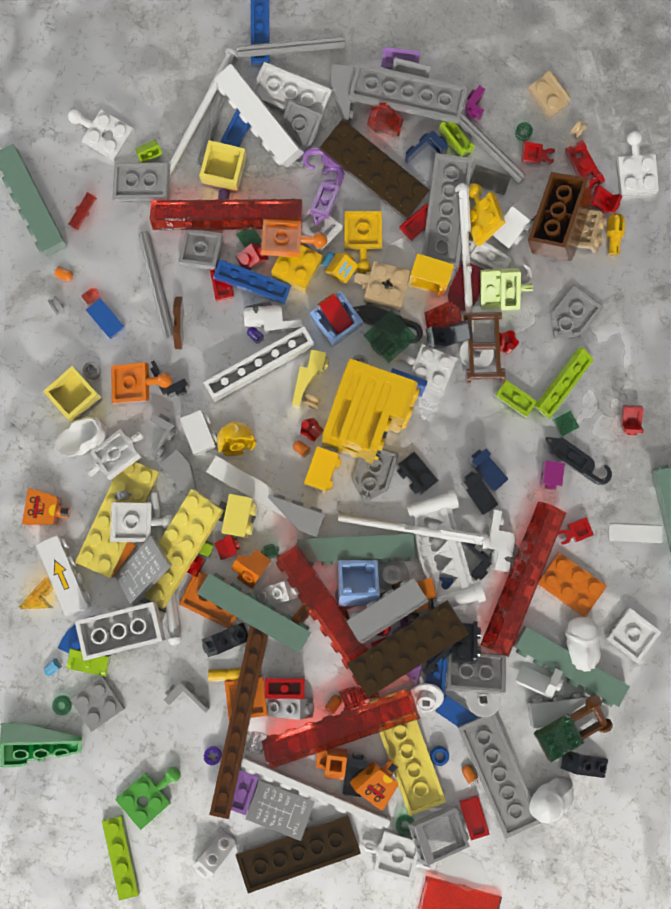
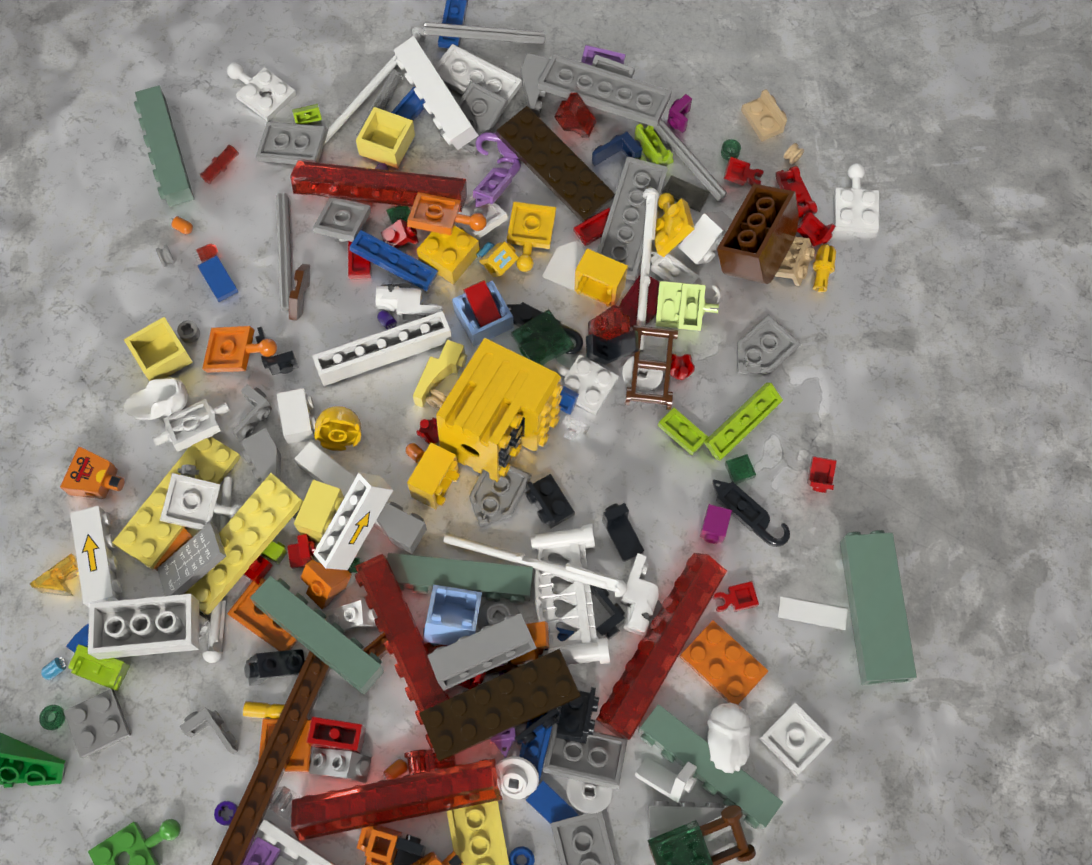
camera: 10 degrees right, 15 degrees down
tan hinge [354,261,411,312] -> none
dark blue bracket [469,448,508,491] -> none
none -> white brick [313,473,393,570]

